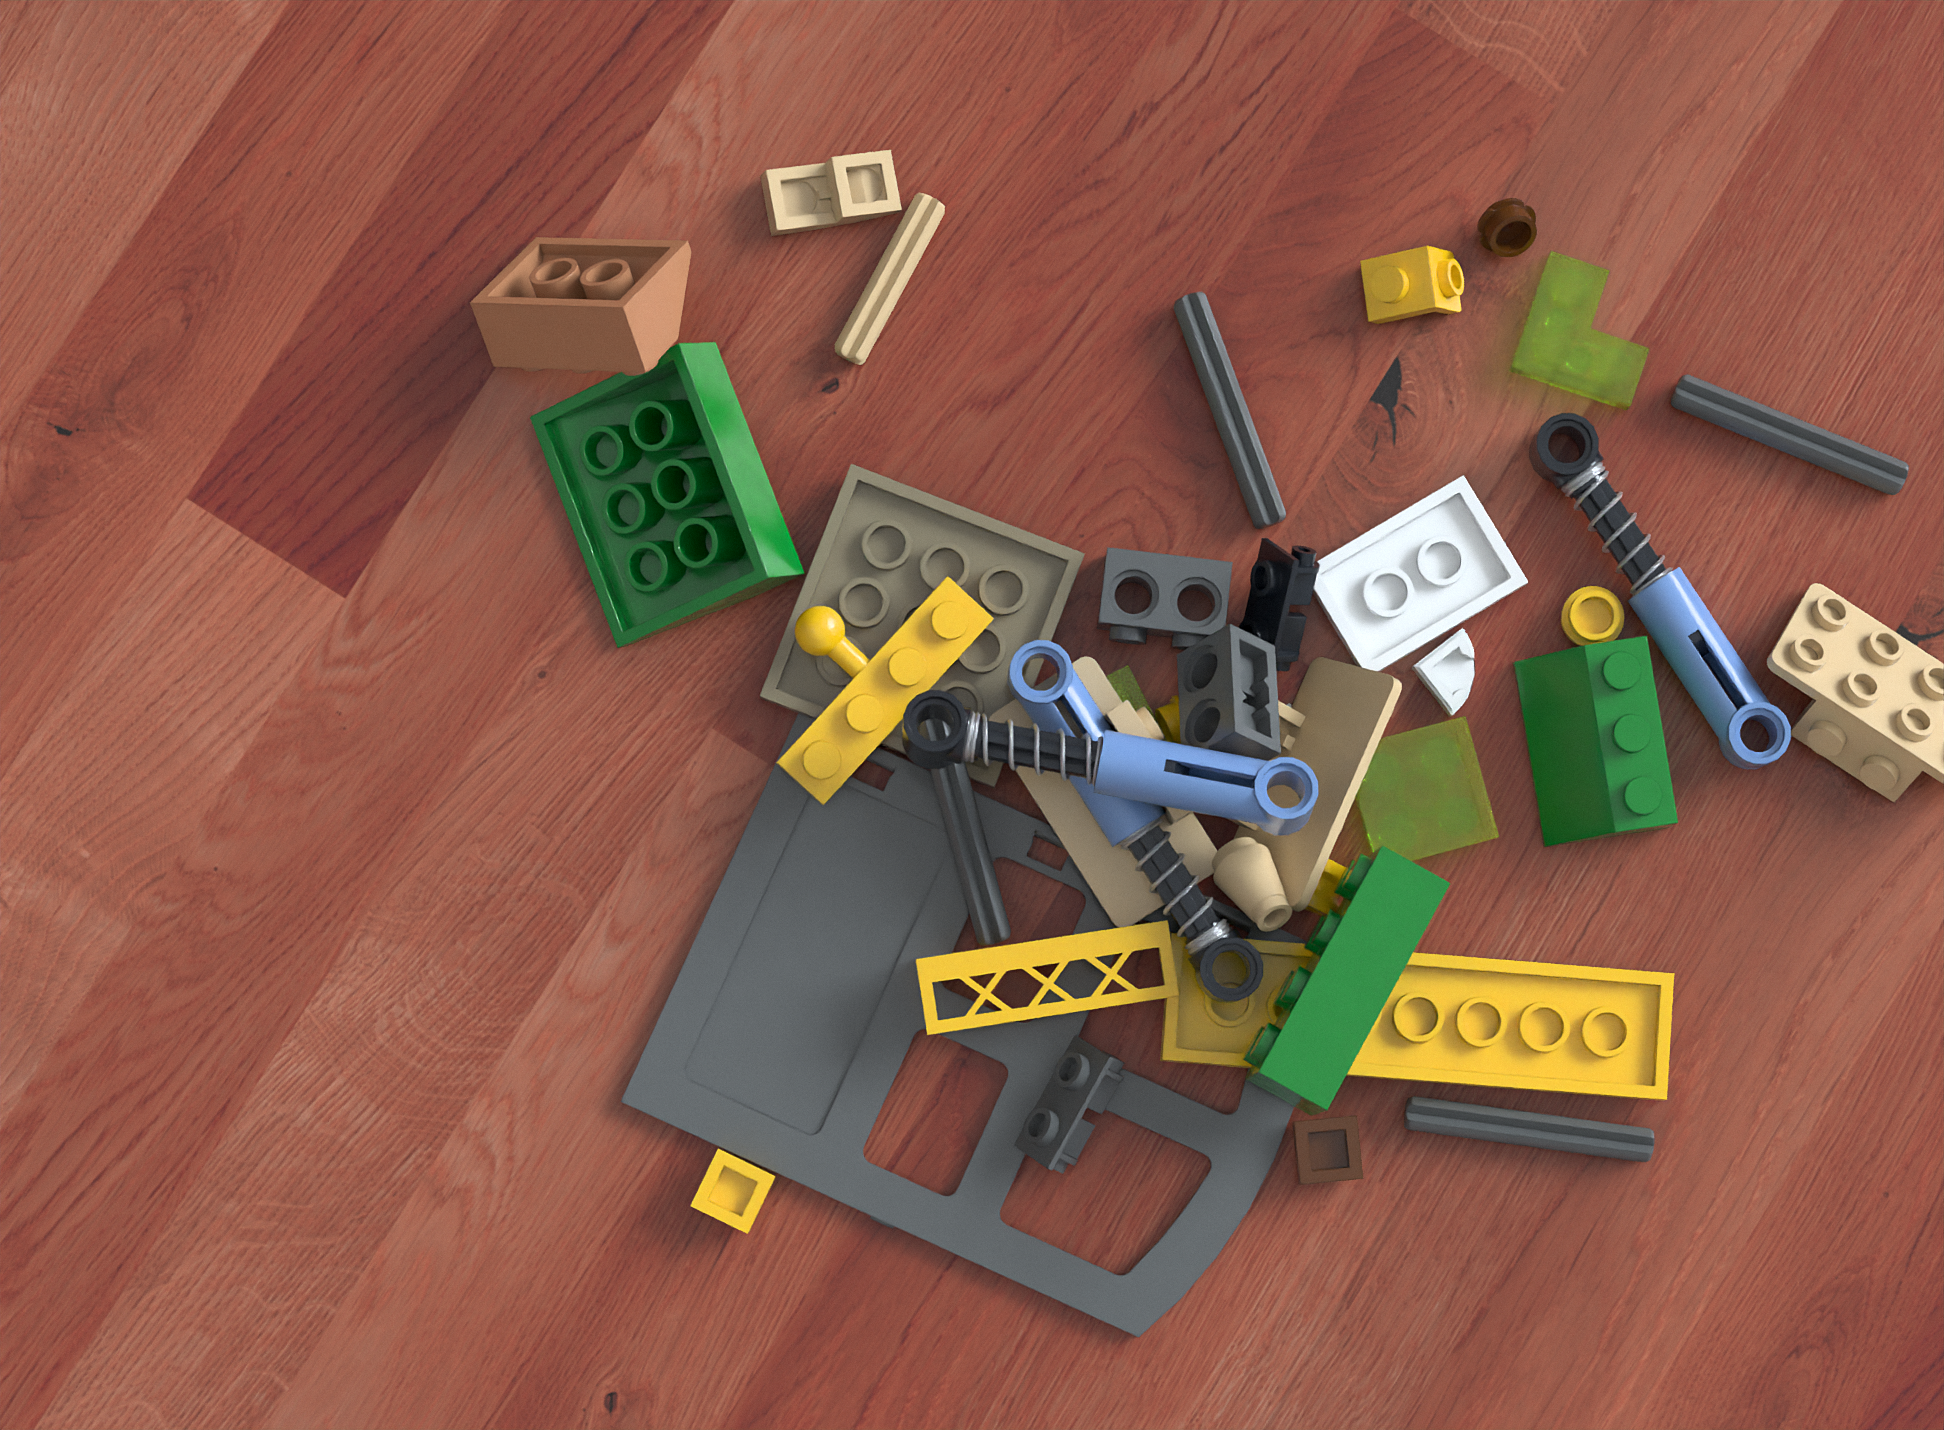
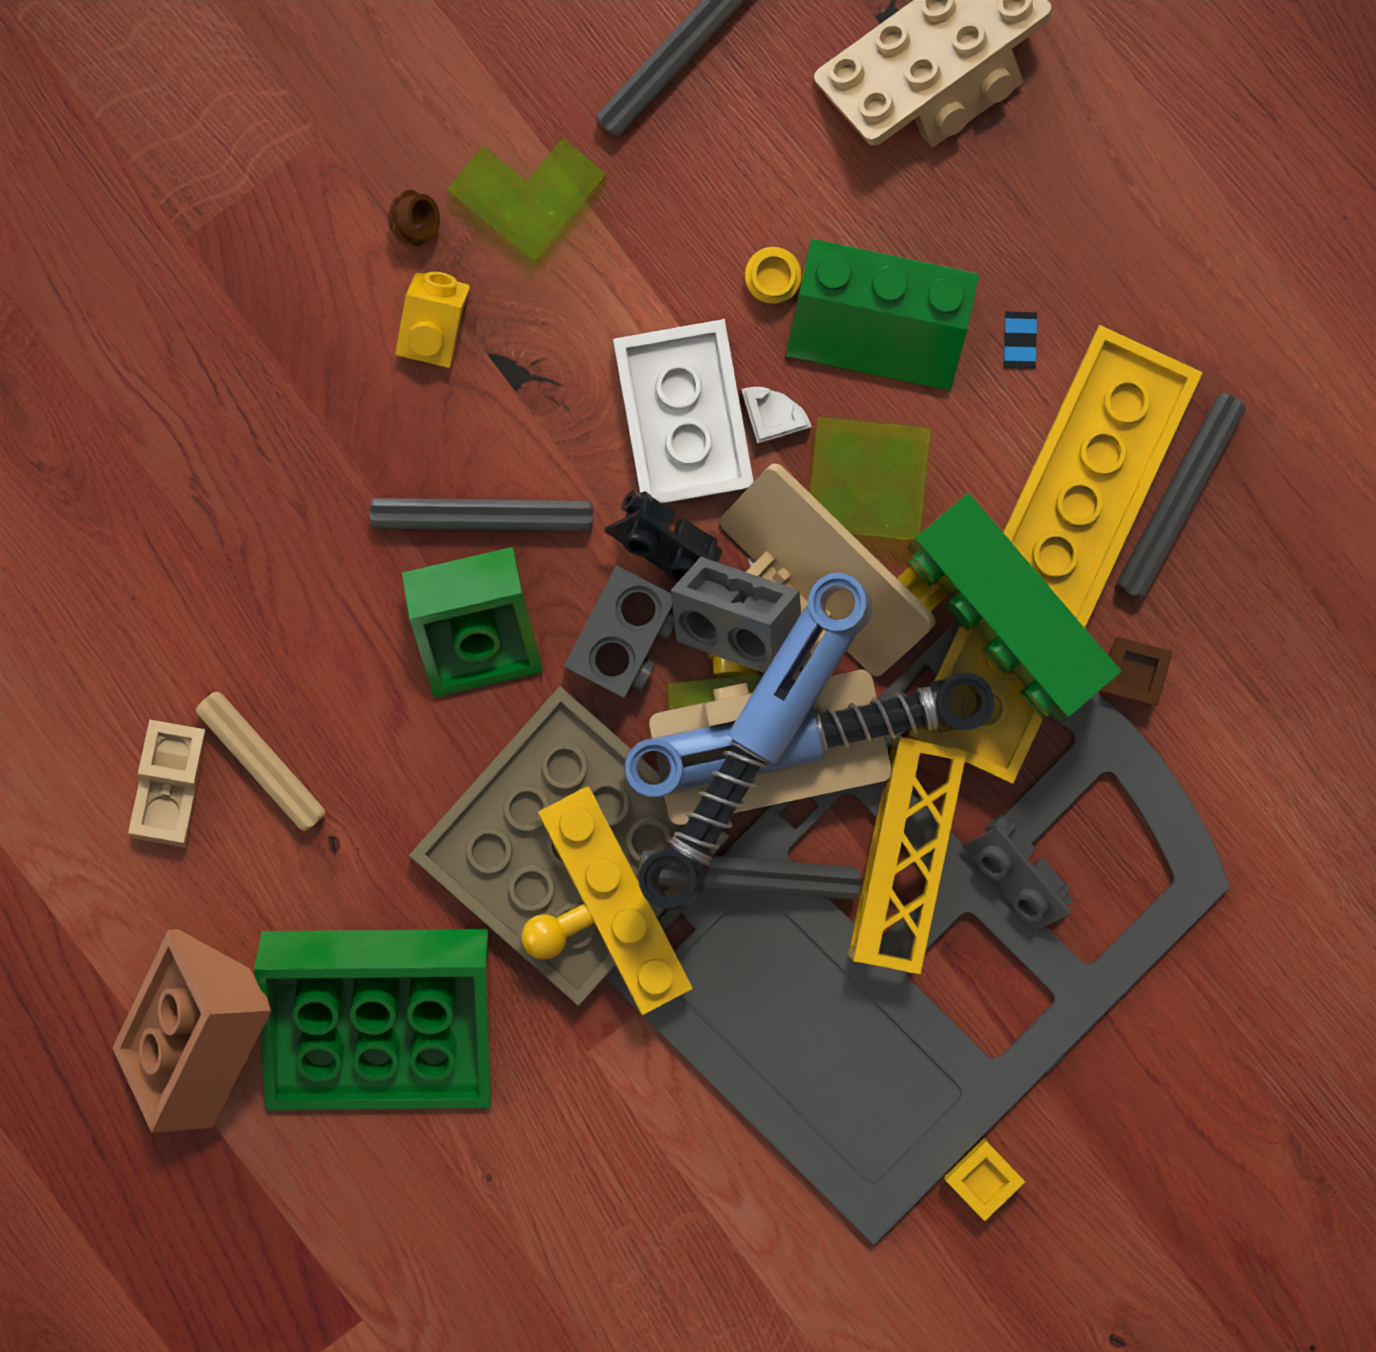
camera: 65 degrees left, 5 degrees up
tan cone [1212,837,1292,932] -> none
piece [1529,413,1791,770] -> none
none -> green slope [402,547,543,697]
none -> sticker [1004,311,1037,369]

